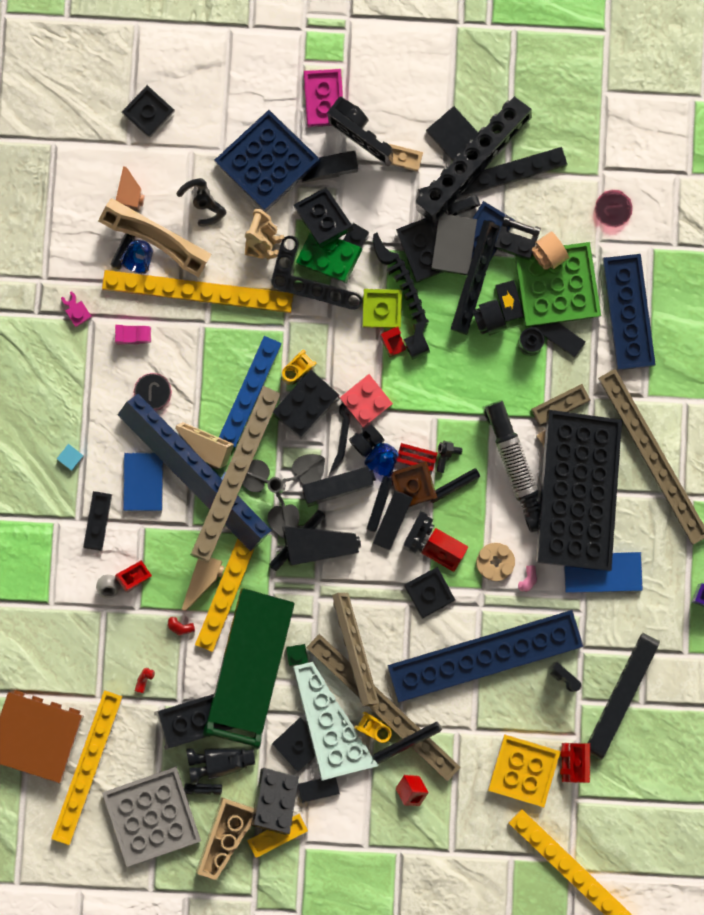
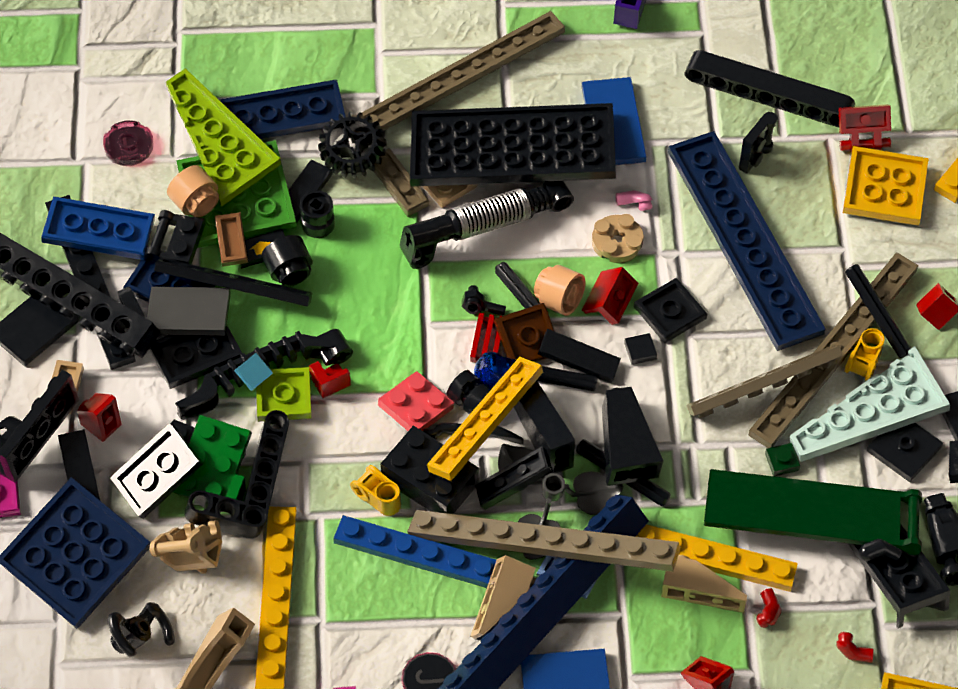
camera: 90 degrees left, 25 degrees down
black plate [402,511,435,555] -> none
none -> blue tile [41,196,155,260]
none -> red slope [77,393,122,442]
none -> lime wing [166,68,281,207]
none -> medium nougat tile [215,212,248,267]
none -> green tile [226,474,246,501]
none -> medium azure tile [234,353,273,391]
none -> black gear [318,111,387,179]
none -> yellow plate [427,357,543,481]
none -> black tile [475,446,553,510]
none -> light nougat piece [534,265,585,316]
none -> black tile [624,333,657,365]
none -> black arm [858,539,902,562]

